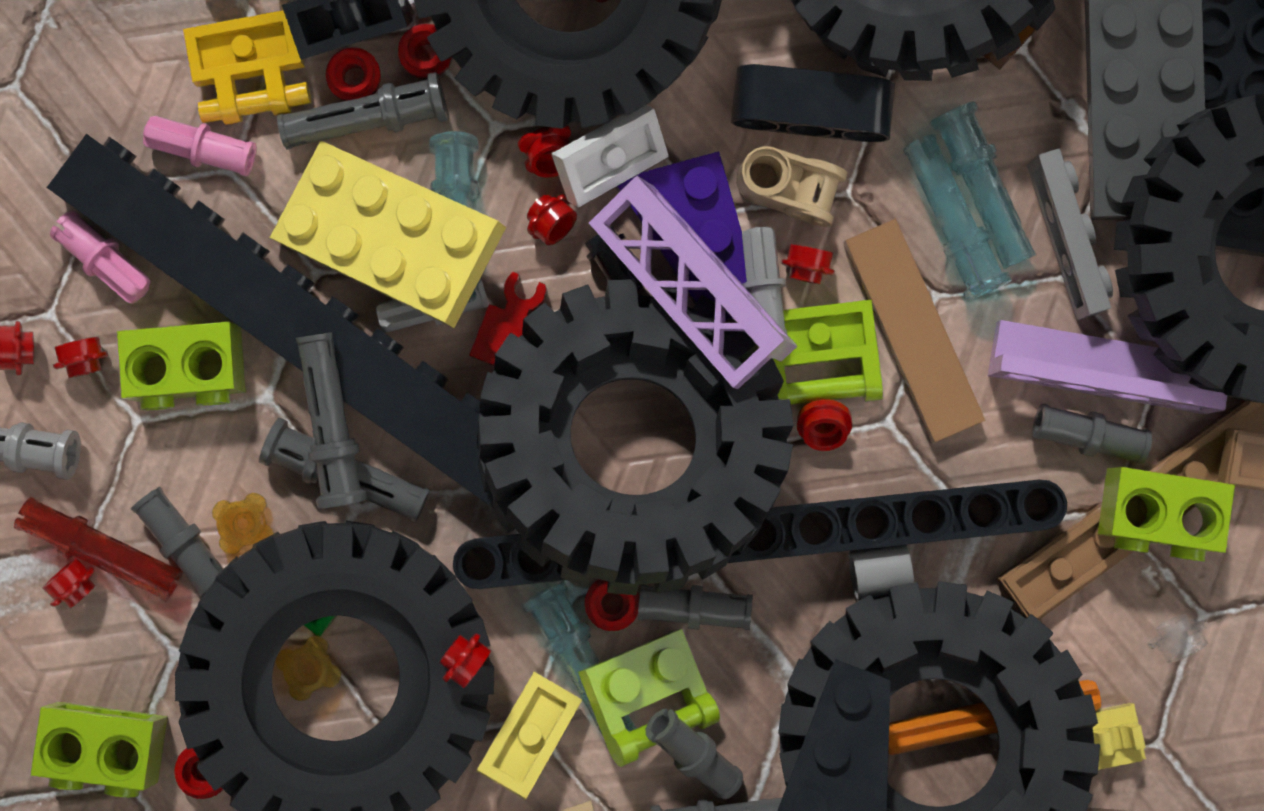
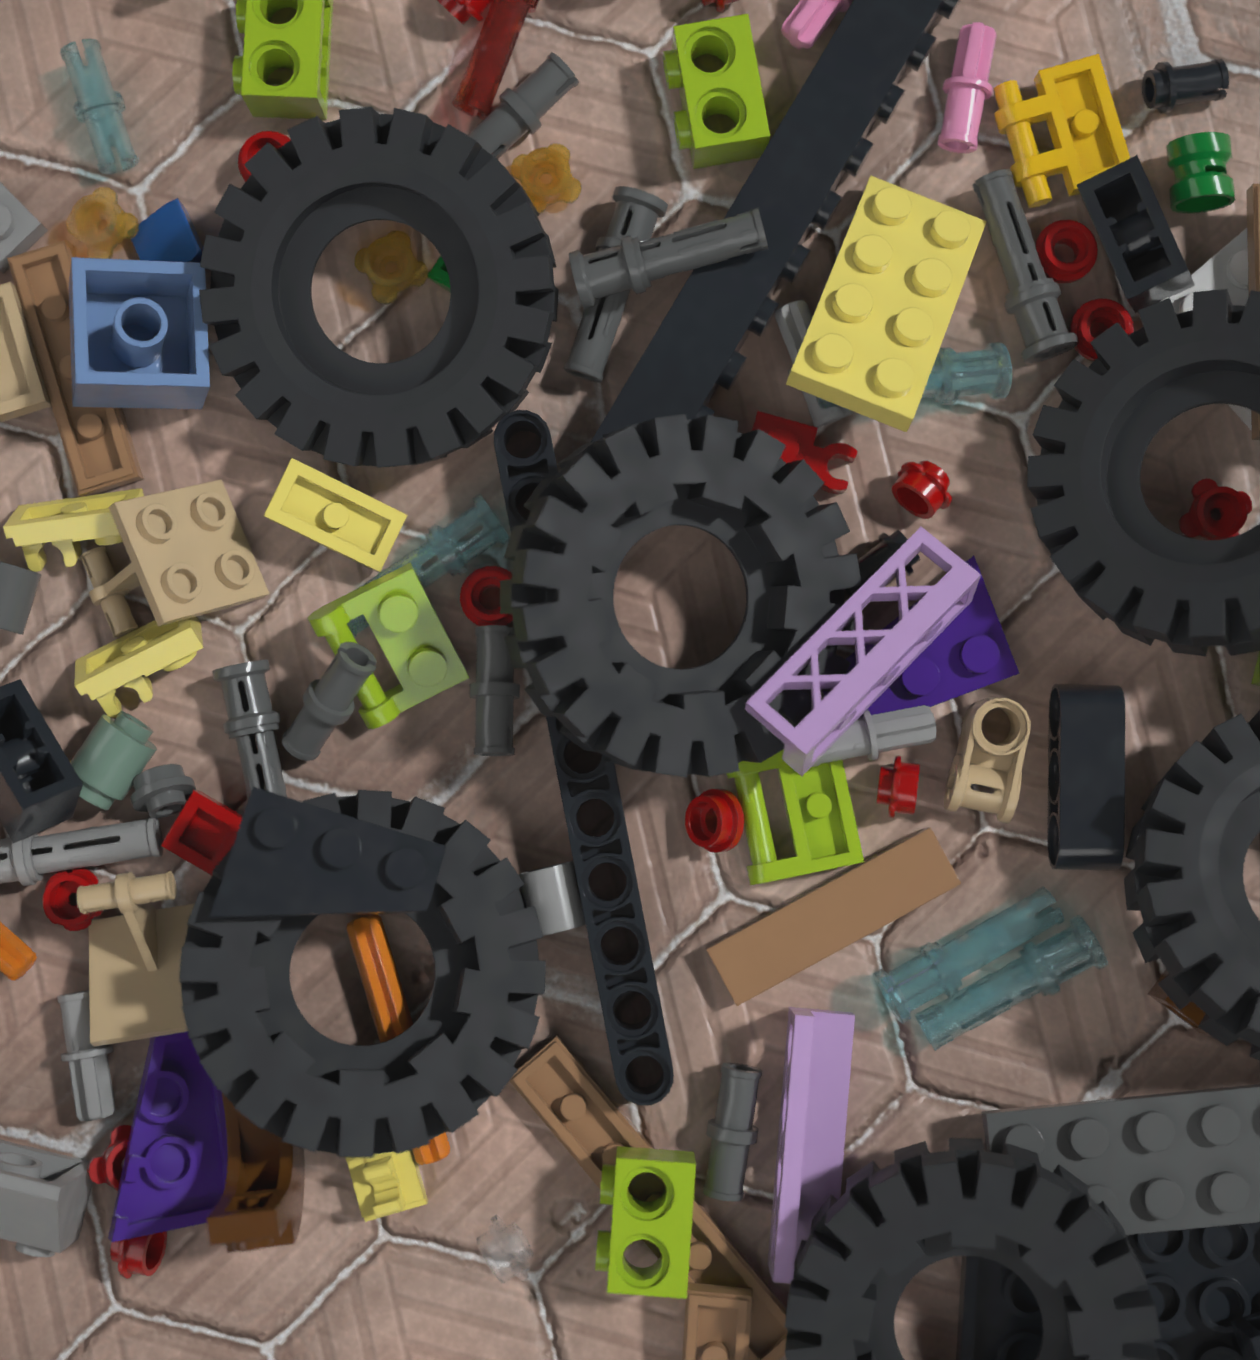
camera: 85 degrees right, 0 degrees up
red plate [439,633,492,688] -> none
red plate [518,125,571,178] -> none
white plate [552,105,669,207] -> none
light grey plate [1027,148,1113,321] -> none

